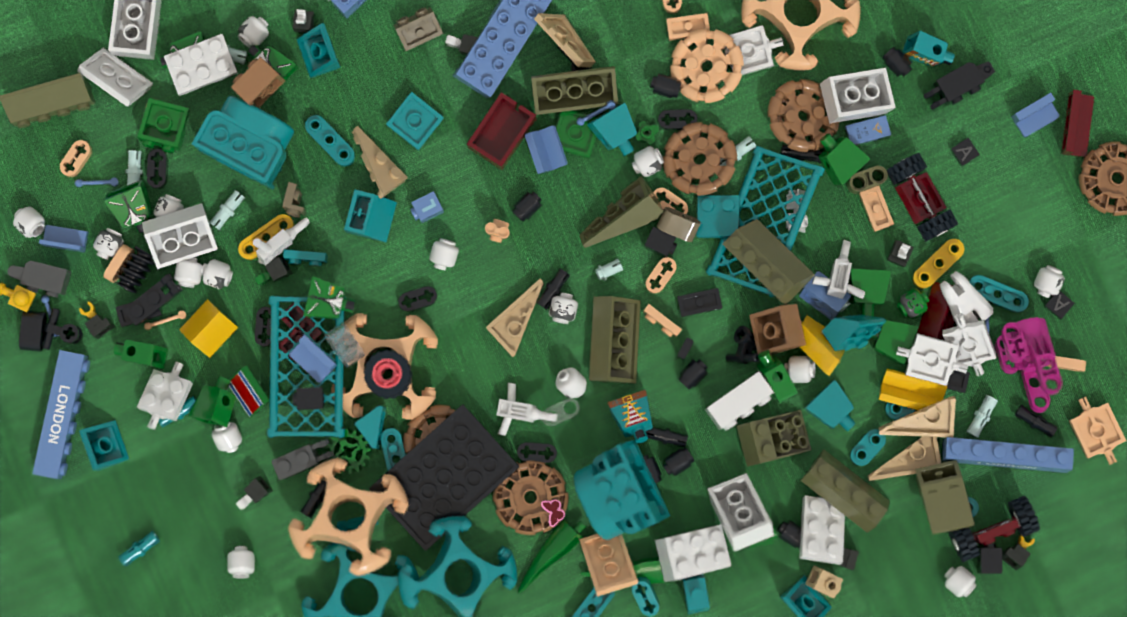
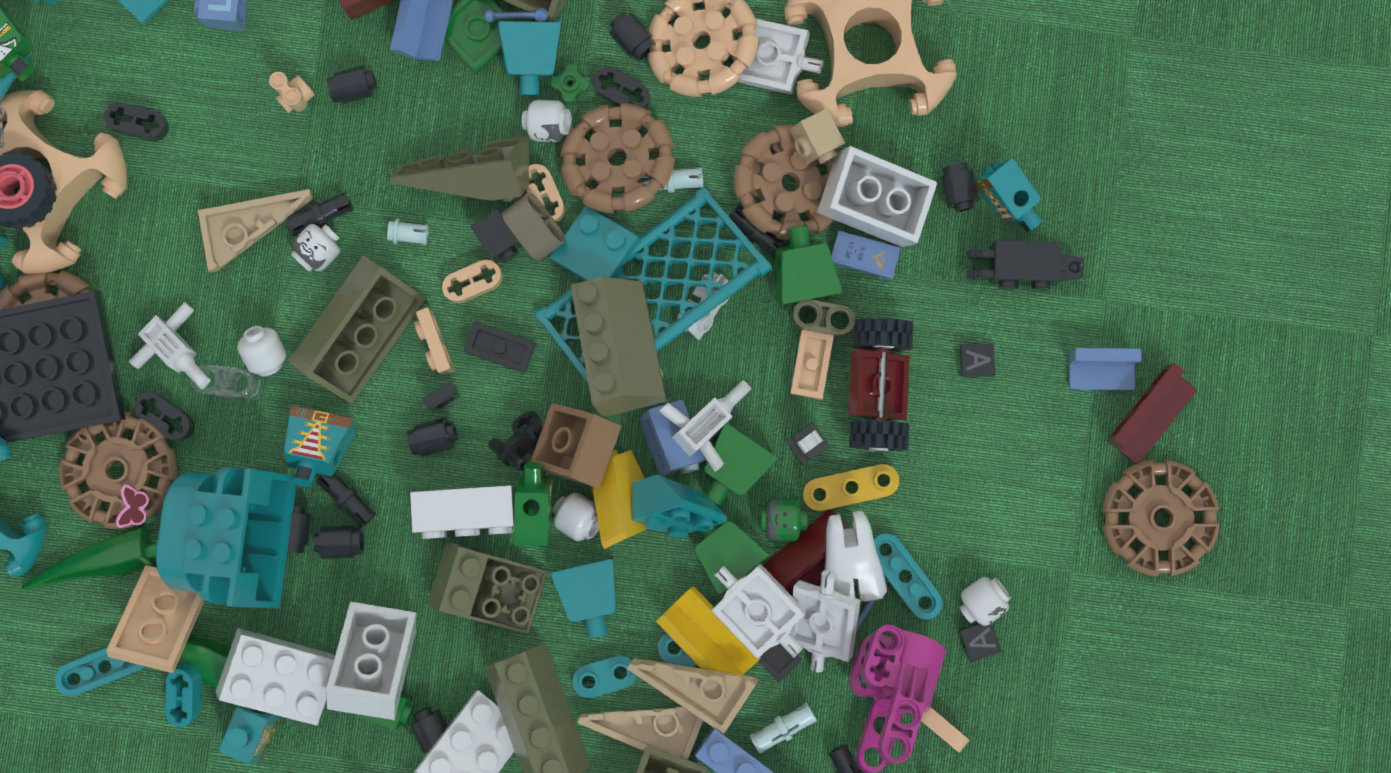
camera: 30 degrees right, 0 degrees up
white head [429,238,459,270] -> none
none -> tan brick [789,109,845,165]

